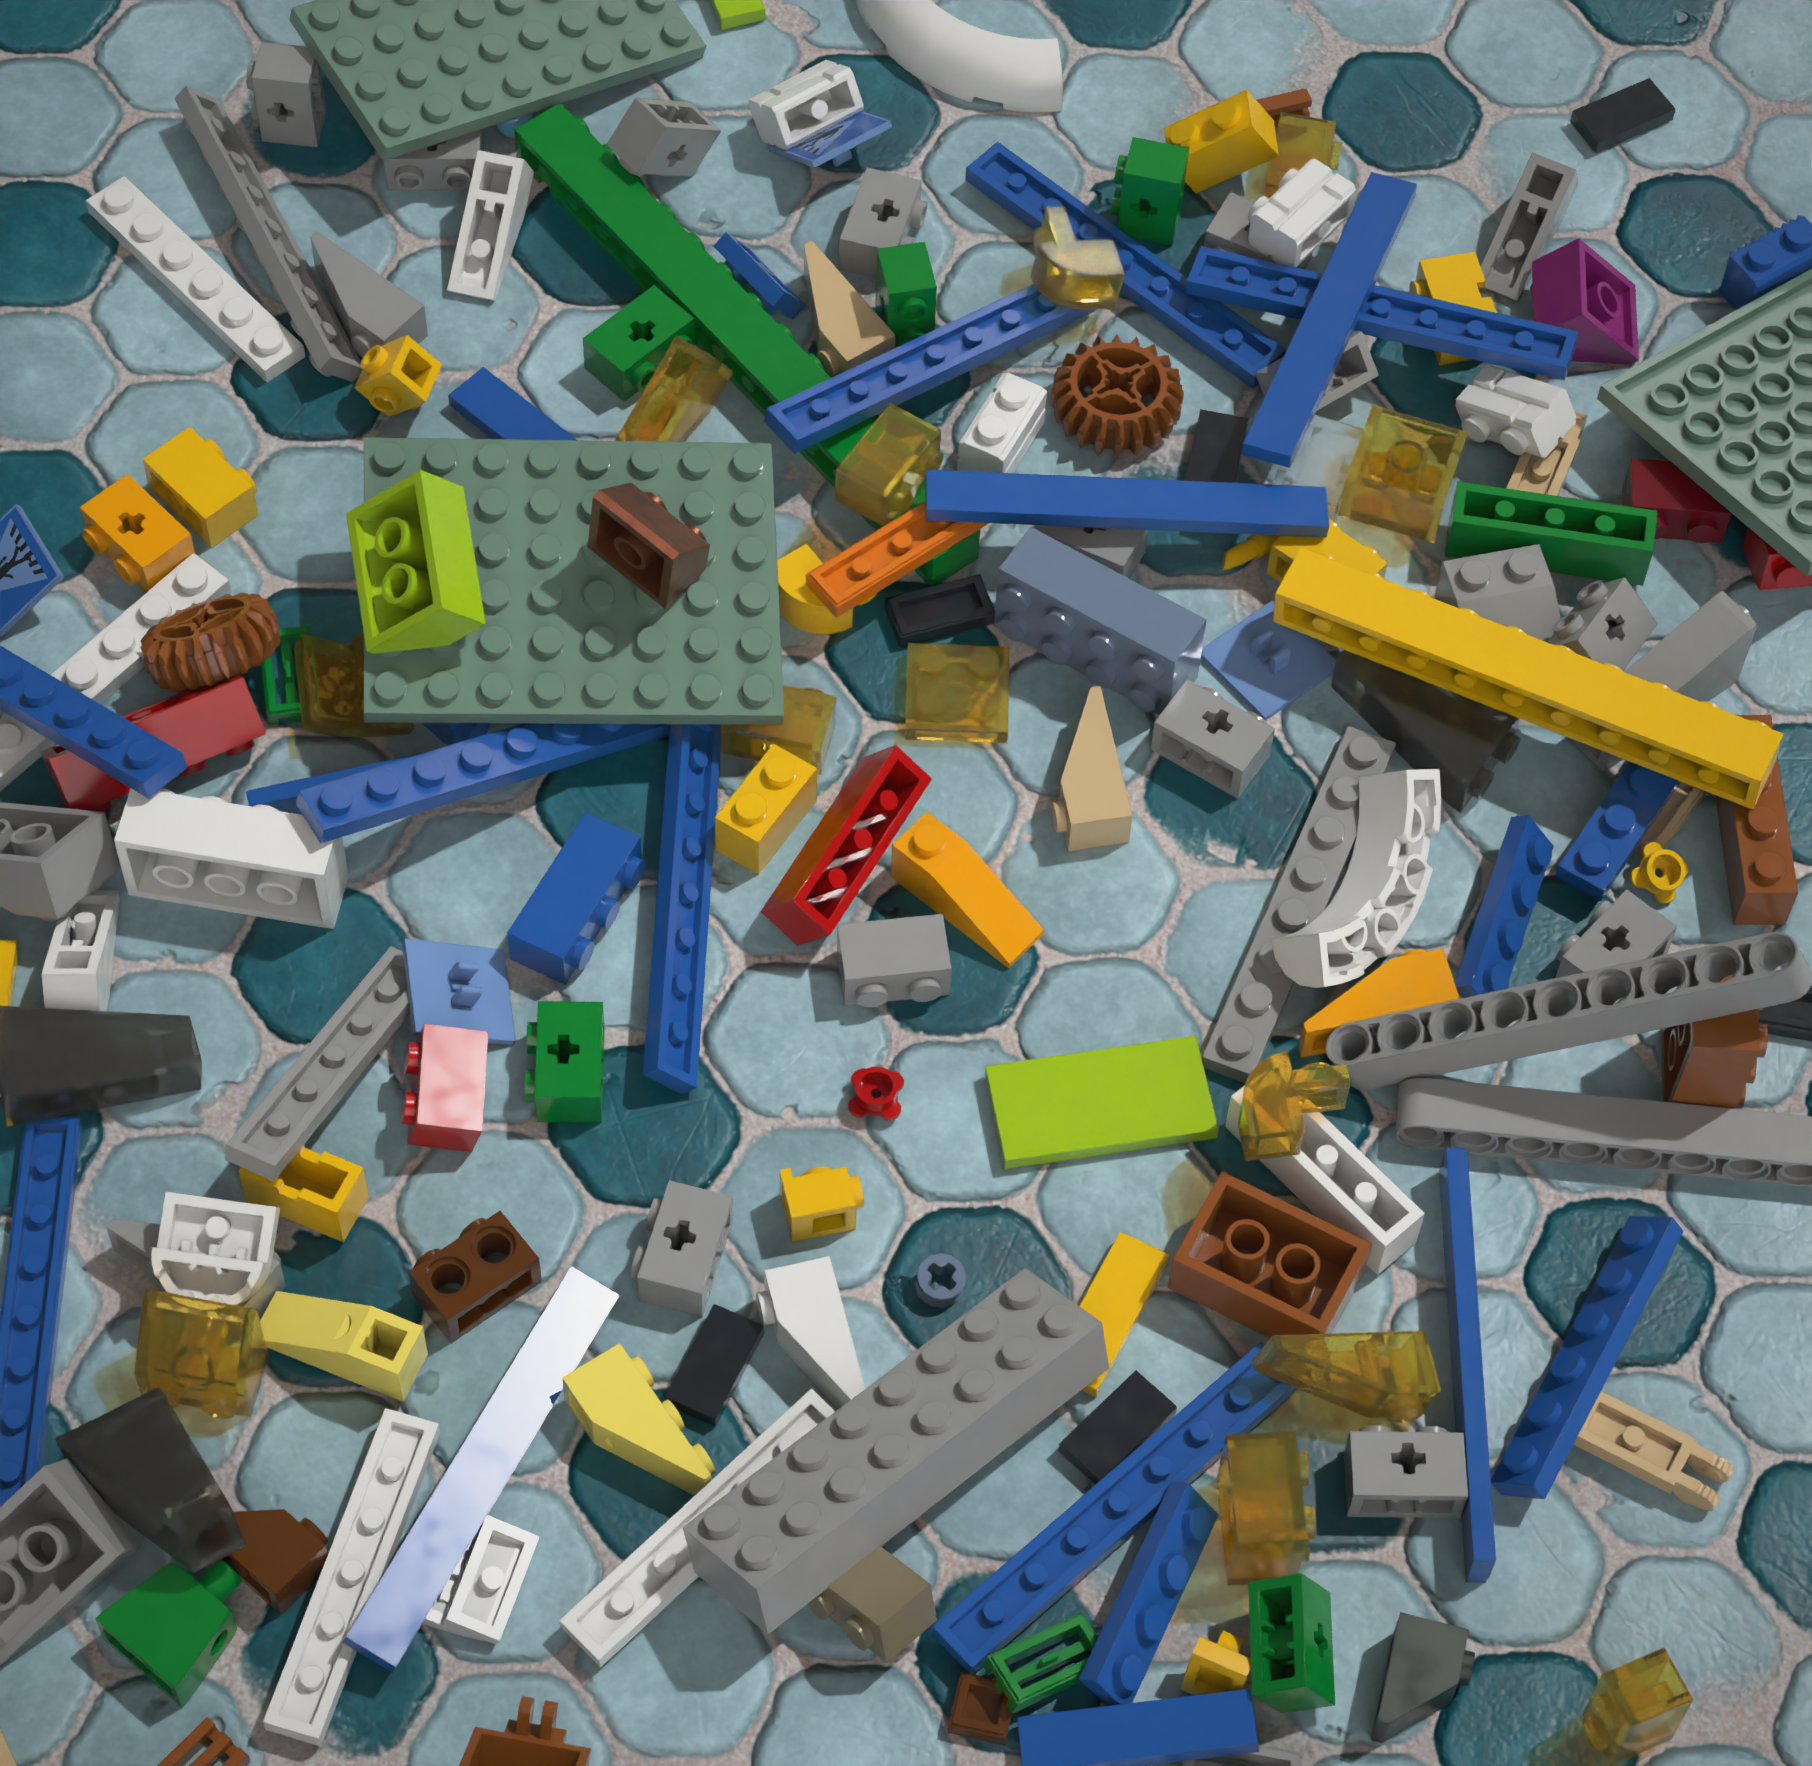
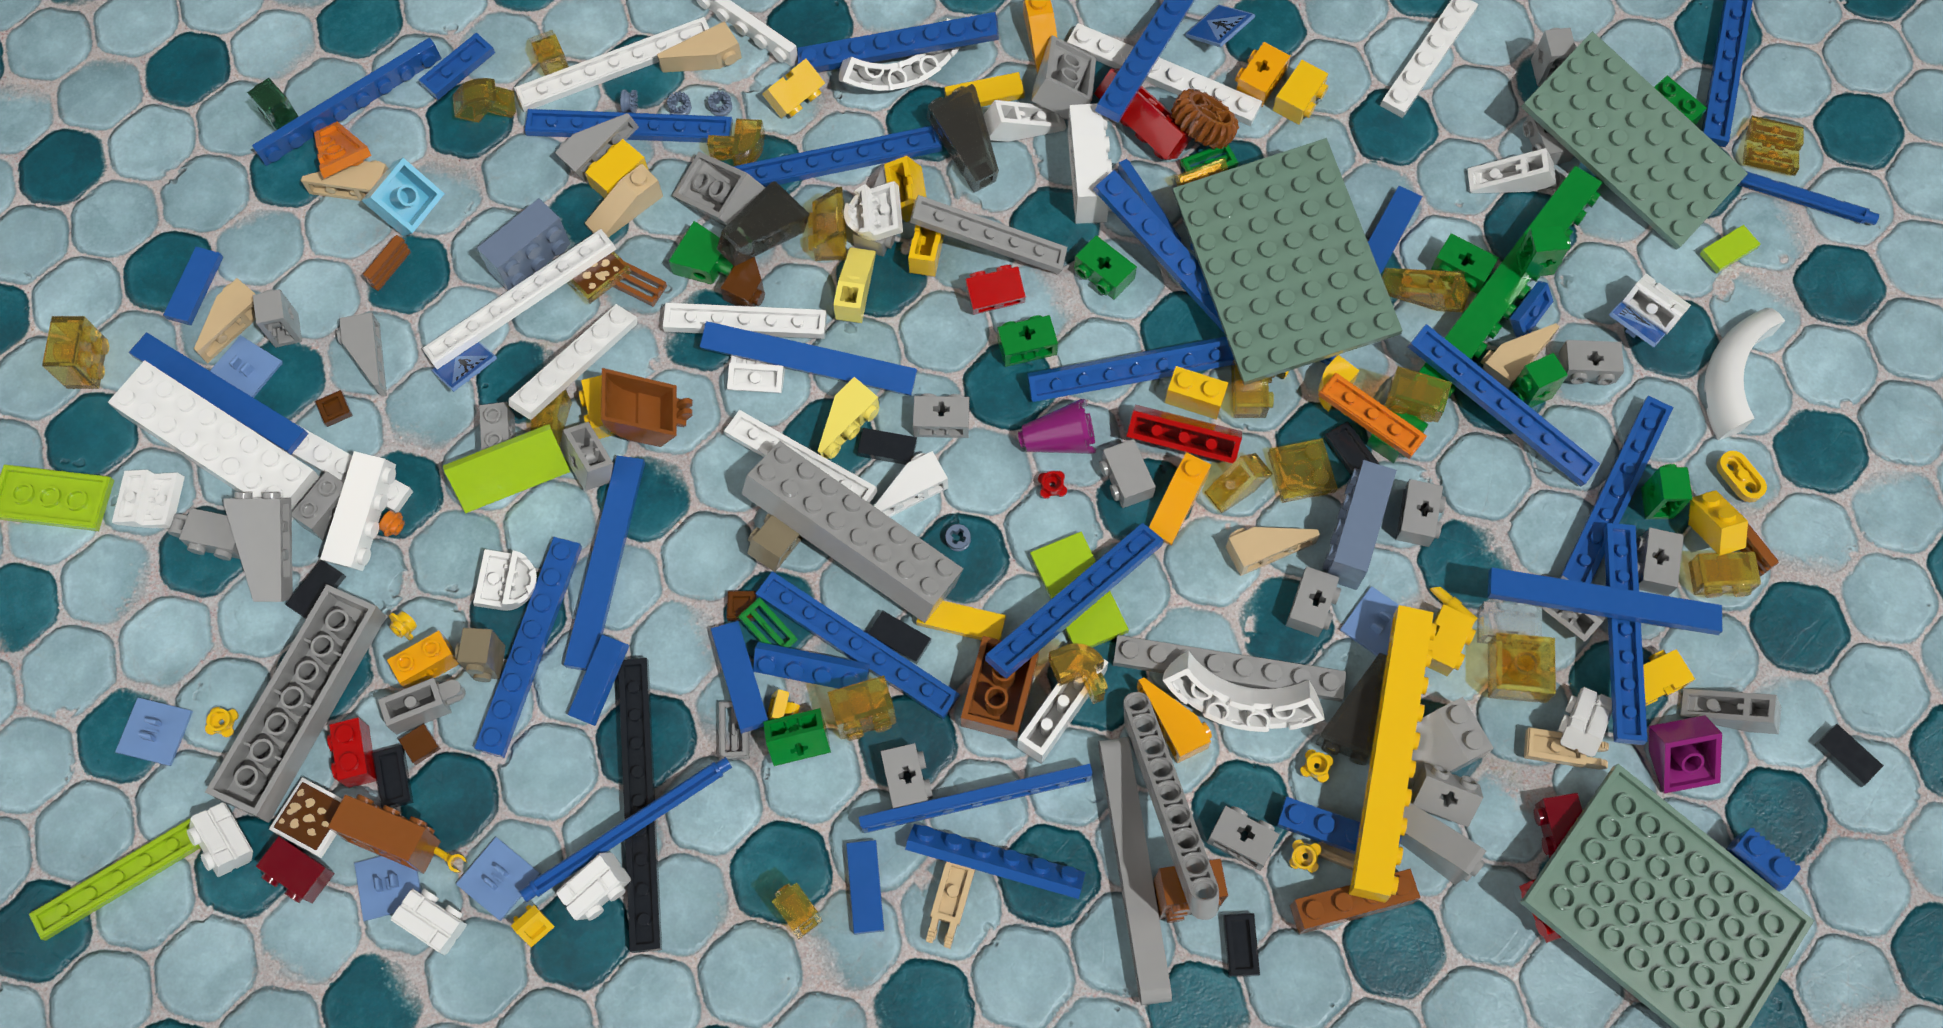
camera: 80 degrees right, 10 degrees up
light grey plate [174,86,362,382] -> none
light grey slope [310,232,428,358] -> none
lime slope [346,470,486,654] -> none
yellow brick [354,335,443,417] -> none
medium blue piece [402,939,516,1045] -> none
reddish brown brick [409,1210,542,1344] -> none
blue brick [507,812,646,985] -> none
copper slope [587,482,710,609] -> none
light grey brick [607,98,721,178] -> none
yellow brick [780,1166,864,1242] -> none
blue tile [924,469,1329,537] -> none
white brick [957,373,1047,473] -> none
clear yellow brick [1030,206,1125,310] -> none
dark orange gear [1051,334,1184,459] -> none
black tile [1184,409,1249,483] -> none
white brick [1248,158,1356,267] -> none
clear yellow slope [1252,1331,1442,1423] -> none
pearl dark grey slope [1371,1612,1475,1743] -> none
green brick [1444,481,1657,586] -> none
blue plate [1455,815,1554,998] -> none
none -> blue tile [846,840,884,935]
none -> yellow brick [884,156,927,222]
none -> blue plate [985,523,1164,679]
none -> magenta cone [1018,399,1096,454]
none -> green brick [1074,235,1137,300]
none -> clear yellow slope [1205,453,1273,513]
none -> yellow plate [1300,749,1333,783]
none -> green brick [1516,225,1570,278]
none -> yellow plate [1716,451,1767,502]

